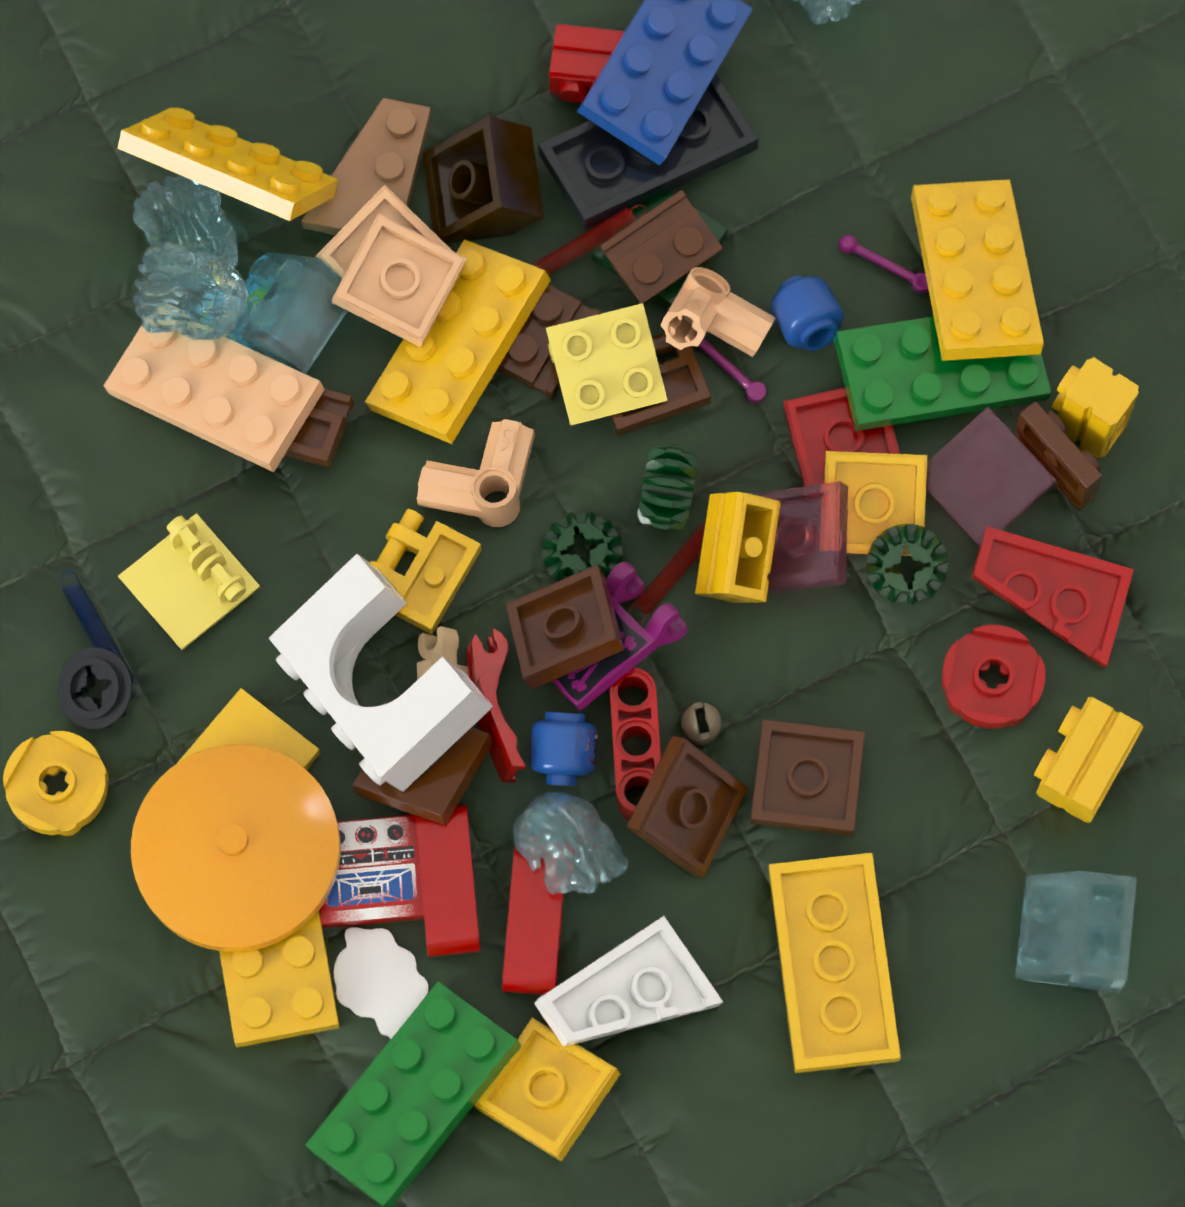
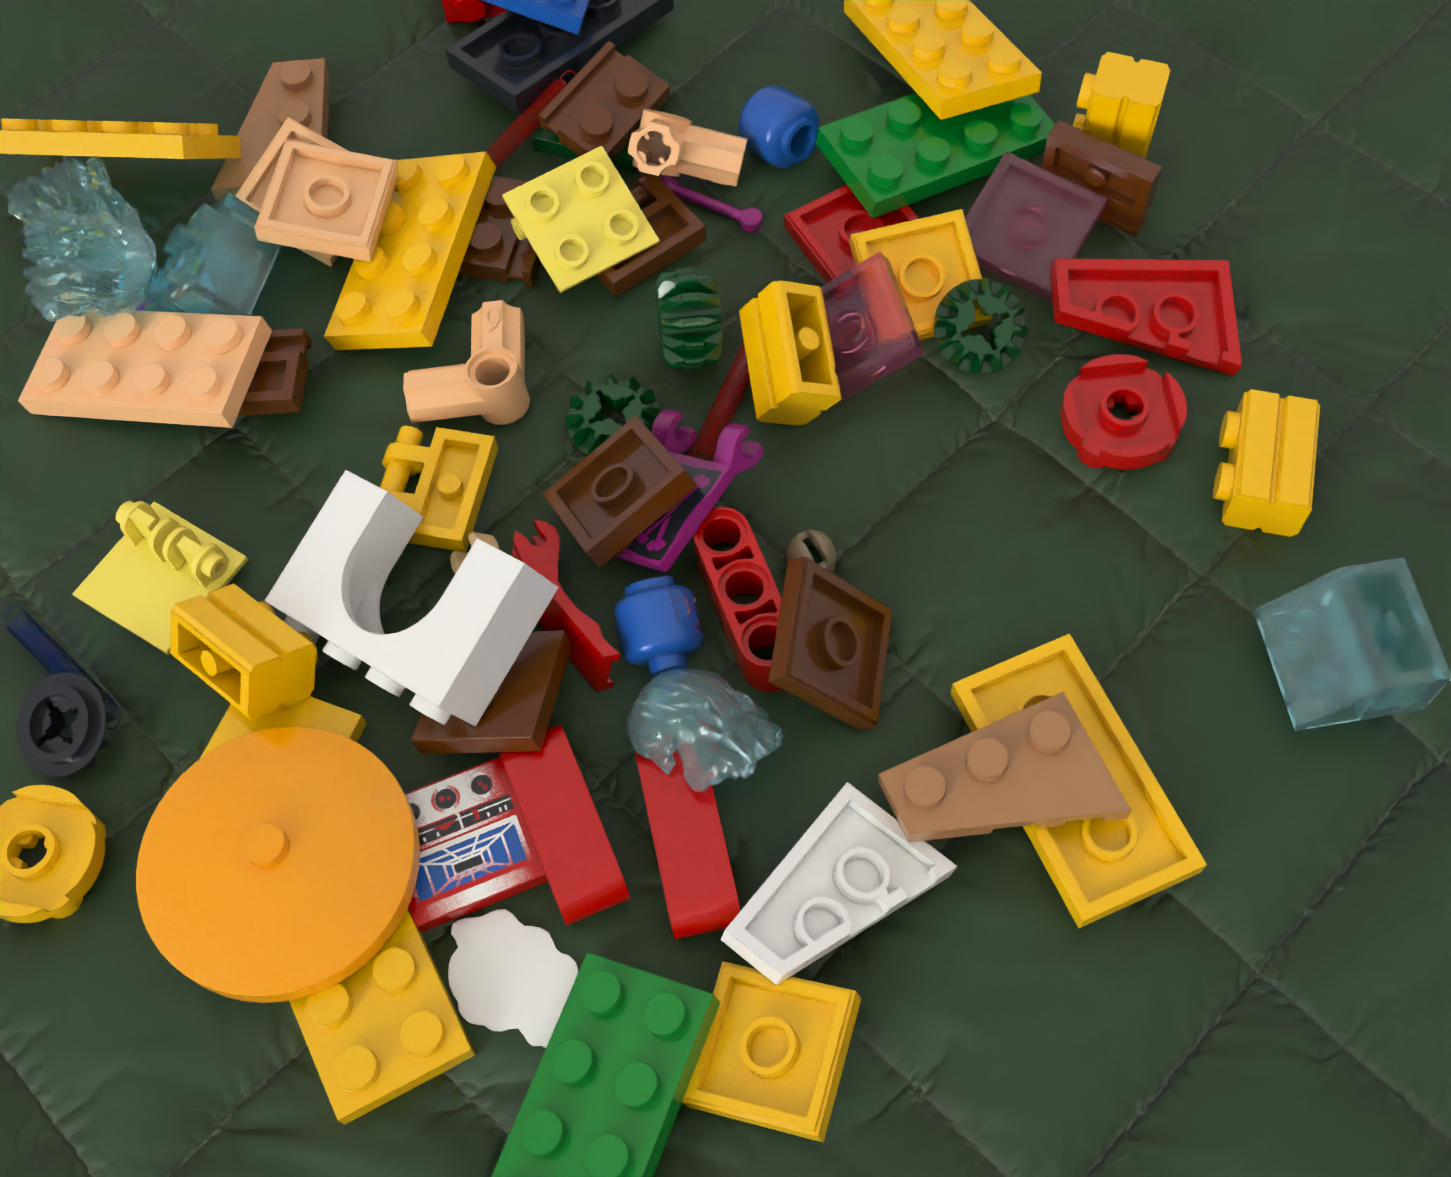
camera: 15 degrees left, 10 degrees down
dark brown slope [423,116,544,244] -> none
reddish brown plate [750,719,865,836] -> none
magenta hinge [838,234,929,294] -> none
none -> yellow brick [170,583,318,721]
none -> medium nougat wing [878,692,1131,842]

